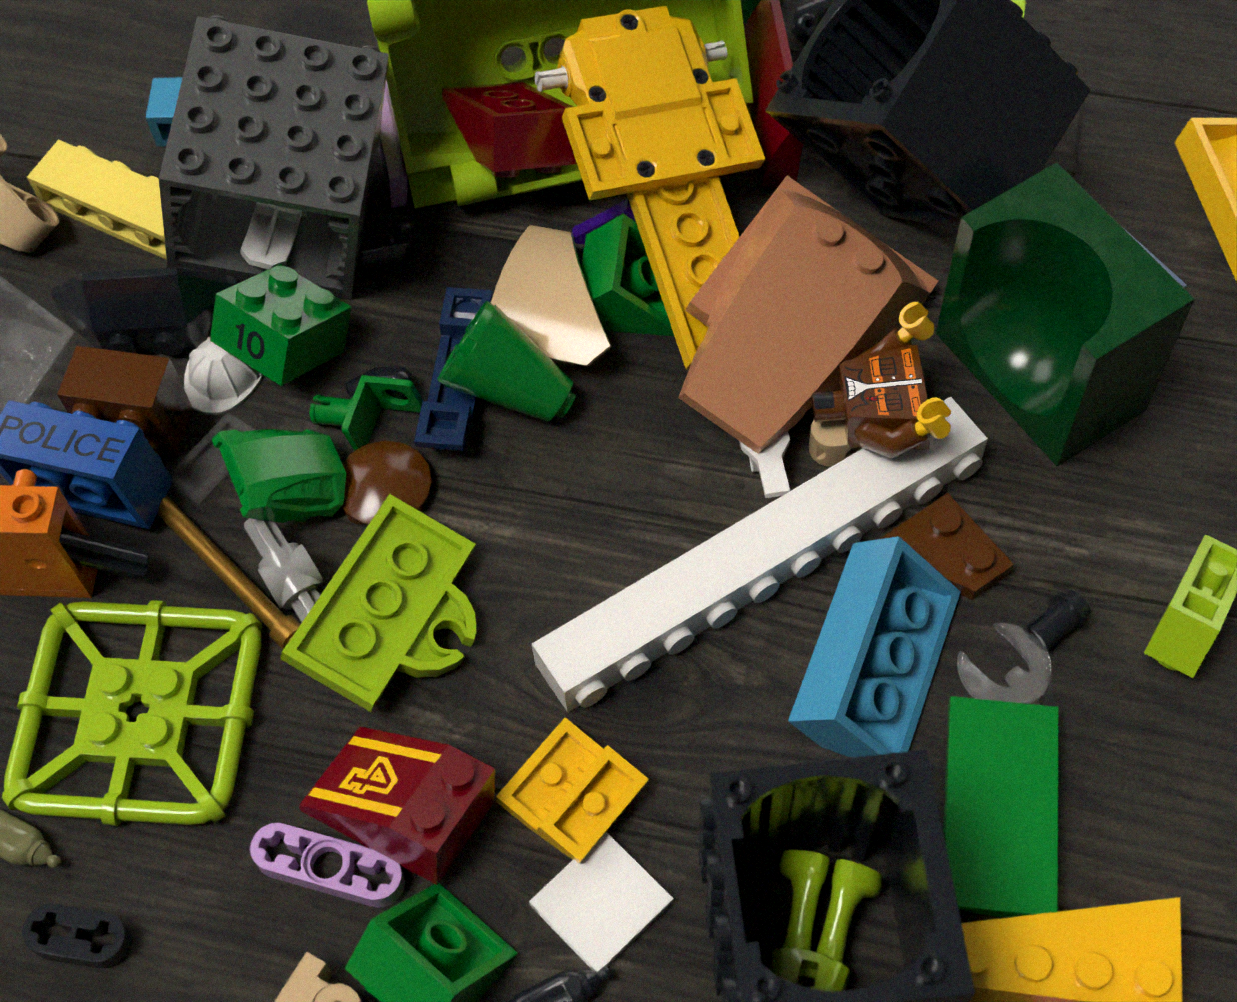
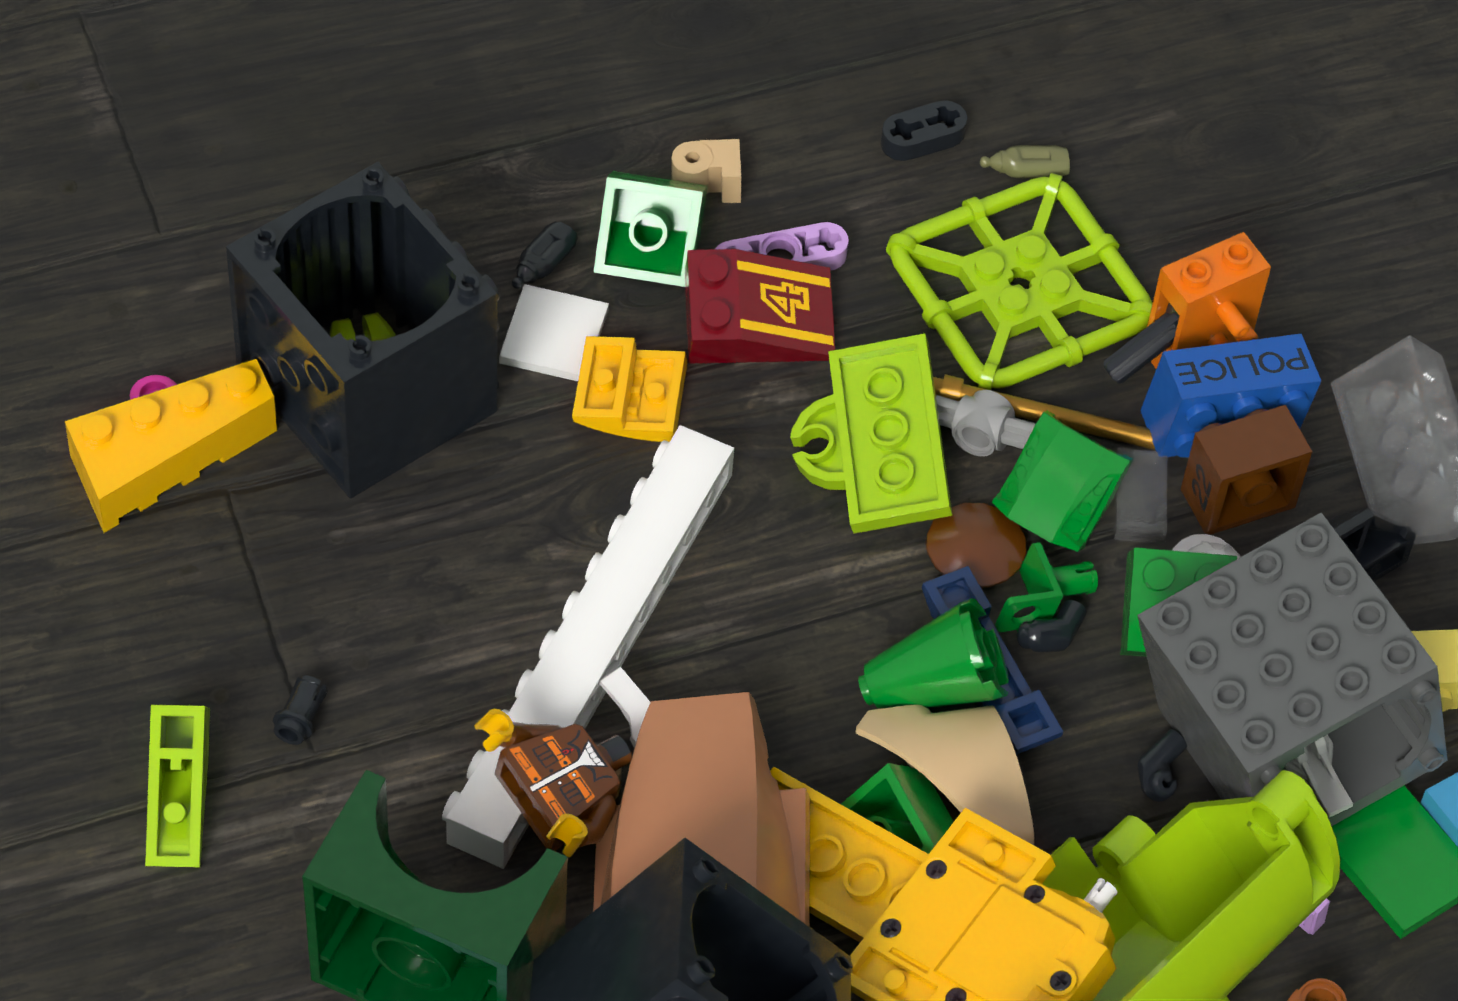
camera: 140 degrees right, 5 degrees down
dark red slope [442,82,577,177] -> none
dark azure slope [788,536,961,758] -> none
reddish brown wing [880,493,1014,600] -> none
green tile [943,696,1058,918] -> none
clear head [957,623,1052,704] -> none

